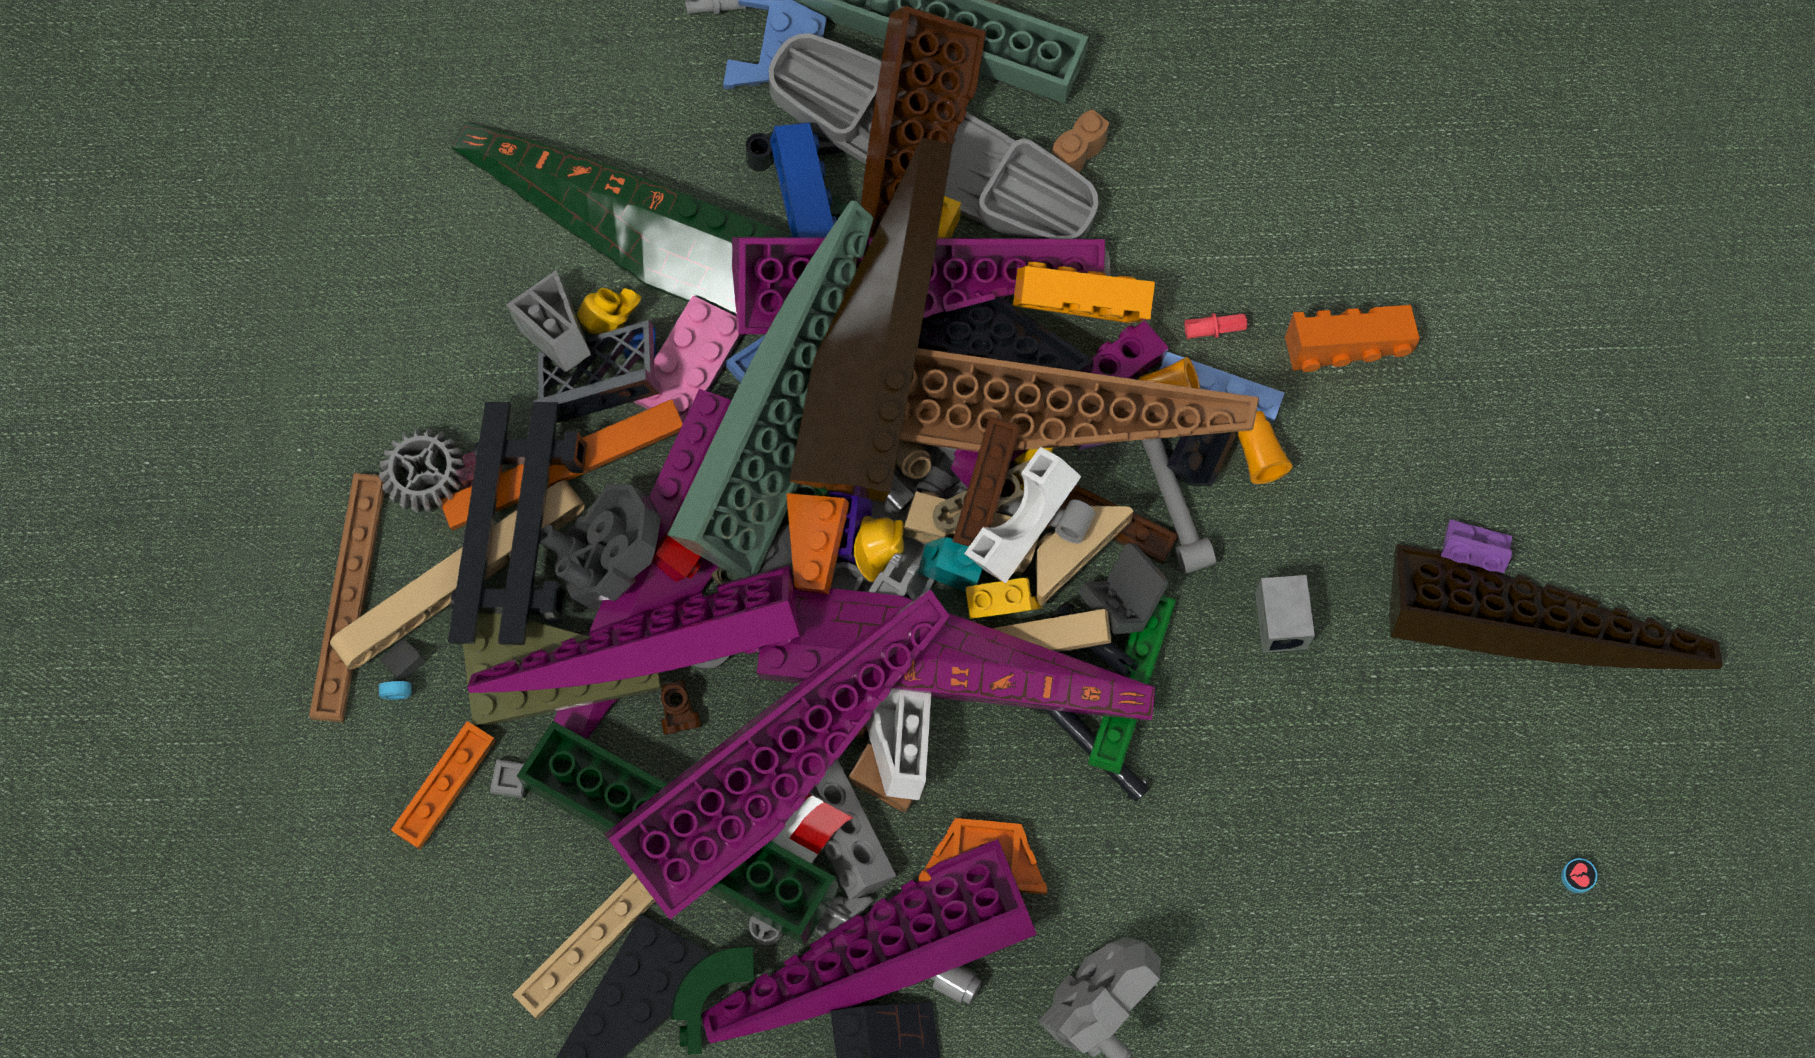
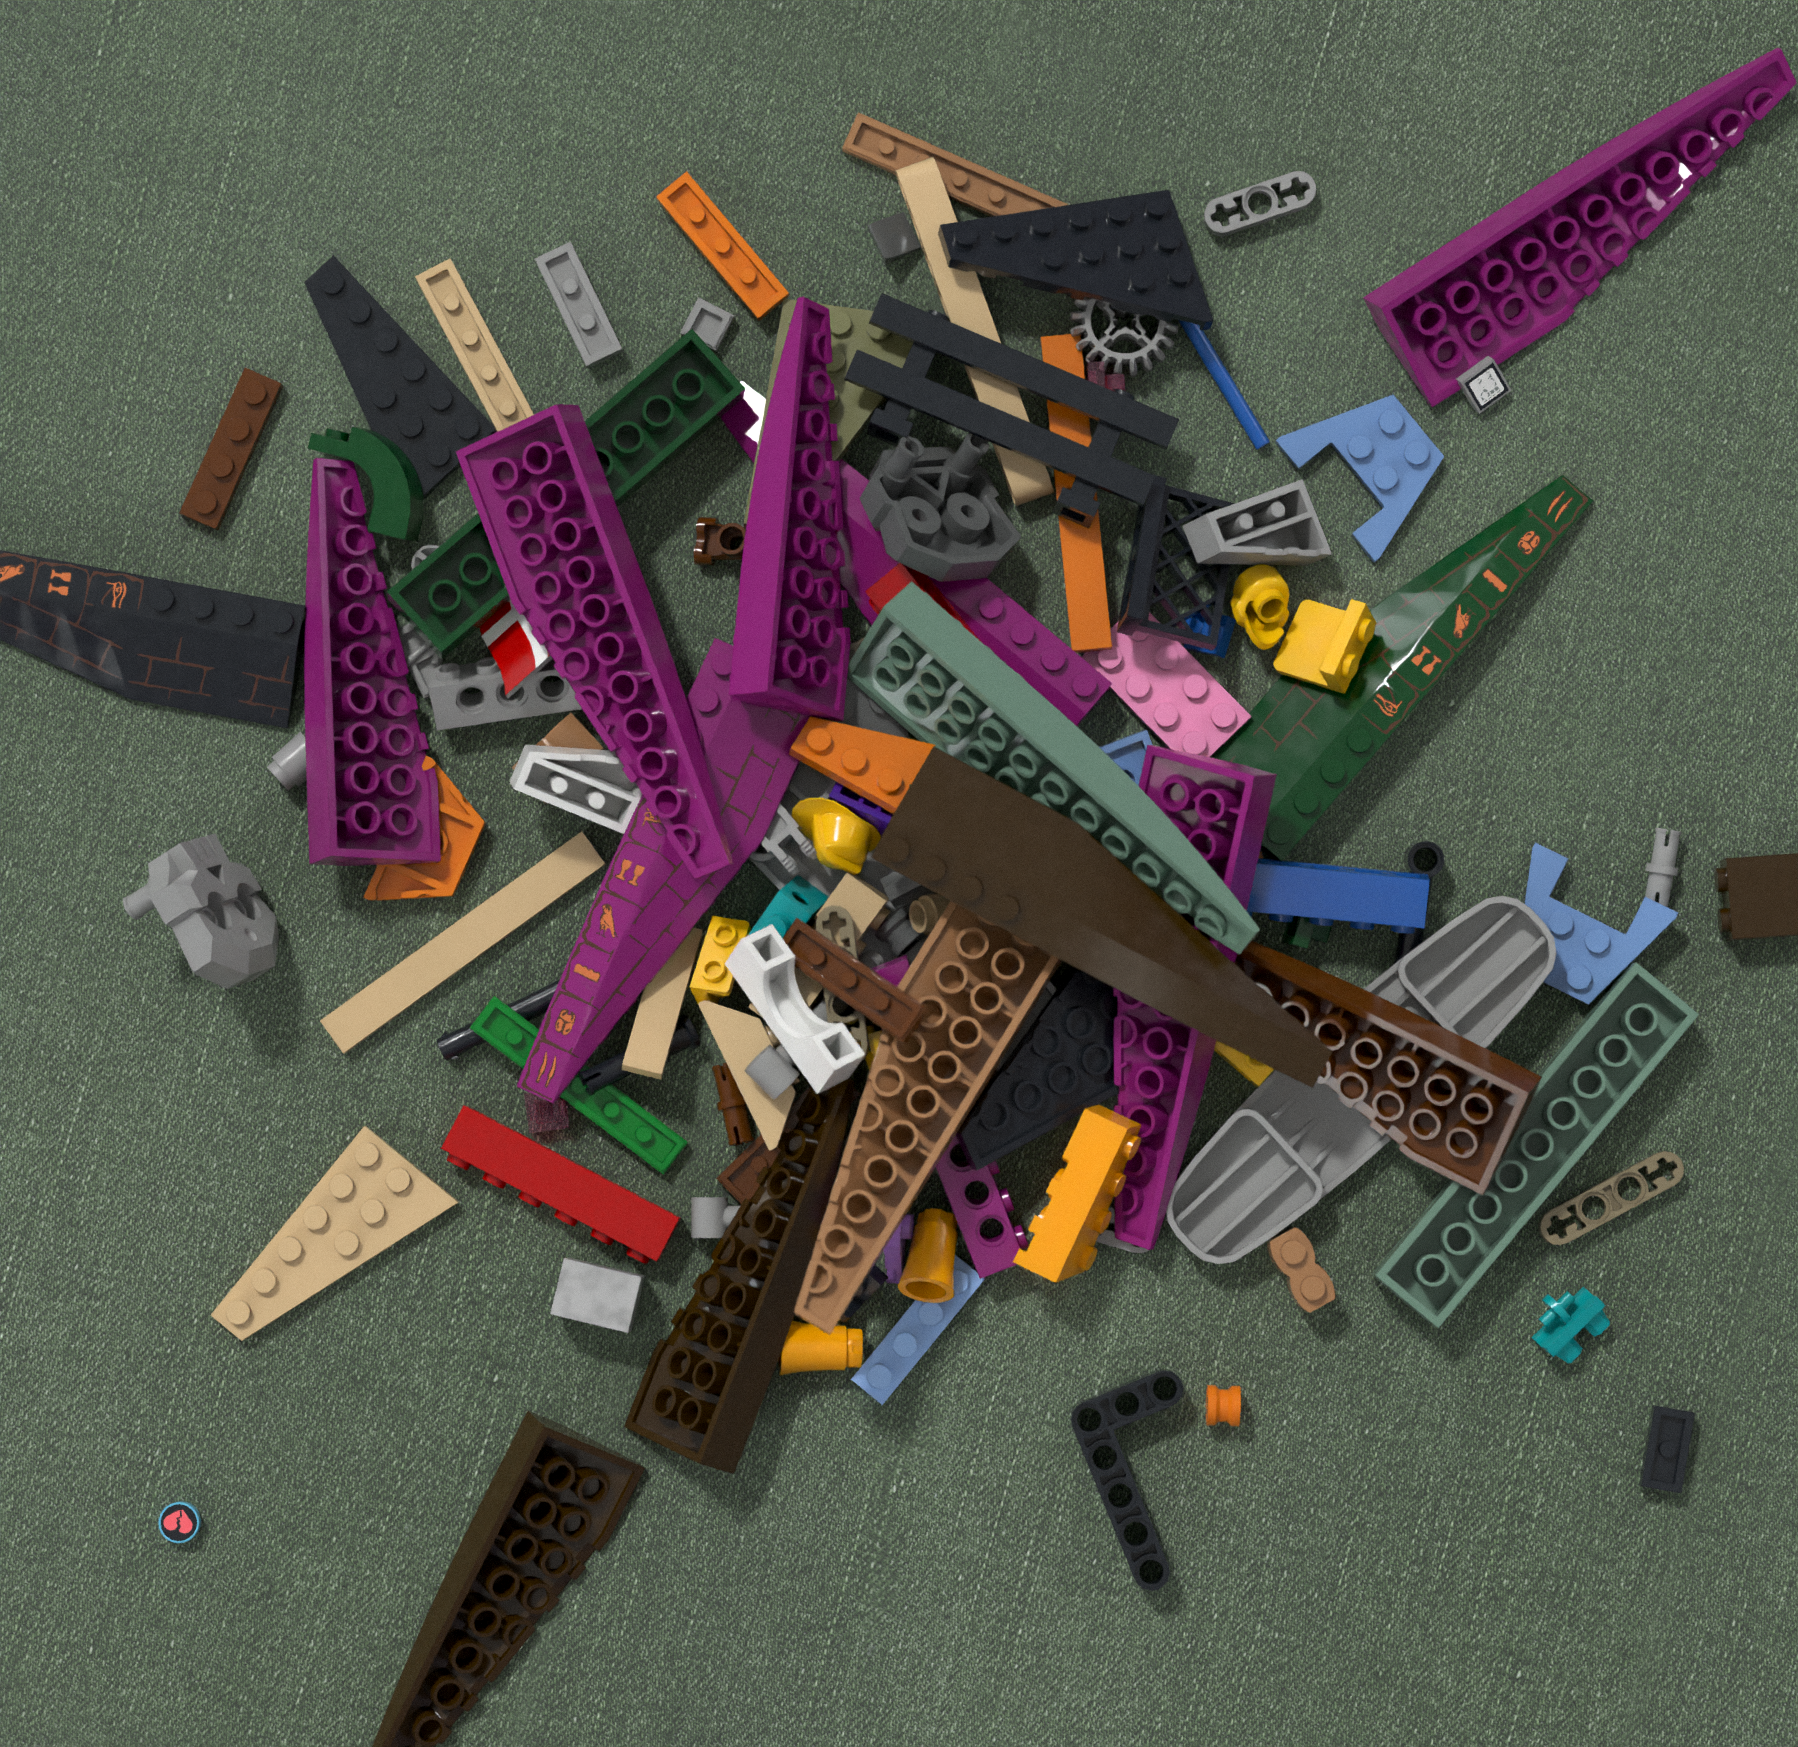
camera: 115 degrees right, 15 degrees up
medium azure tile [379,681,412,700] -> none
dark grey bracket [1078,543,1168,634] -> none
coral axle [1184,313,1247,340] -> none
orange wedge [1285,305,1420,372] -> none
medium lavender bracket [1441,519,1512,573] -> none
none -> tan wing [211,1126,460,1341]
none -> tan tile [320,831,606,1054]
none -> red brick [441,1105,681,1265]
none -> clear pink tile [524,1093,571,1134]
none -> light grey plate [535,241,623,369]
none -> dark brown wedge [624,1078,855,1474]
none -> reddish brown pin [711,1063,754,1146]
none -> black wing [938,190,1213,330]
none -> black beam [1070,1369,1183,1591]
none -> blue bar [1178,320,1270,450]
none -> light grey beam [1203,171,1316,237]
none -> orange wheel [1206,1385,1241,1426]
none -> yellow bracket [1273,599,1377,694]
none -> medium blue wing [1275,395,1444,563]
none -> magenta wedge [1363,48,1797,407]
none -> tile [1456,356,1512,414]

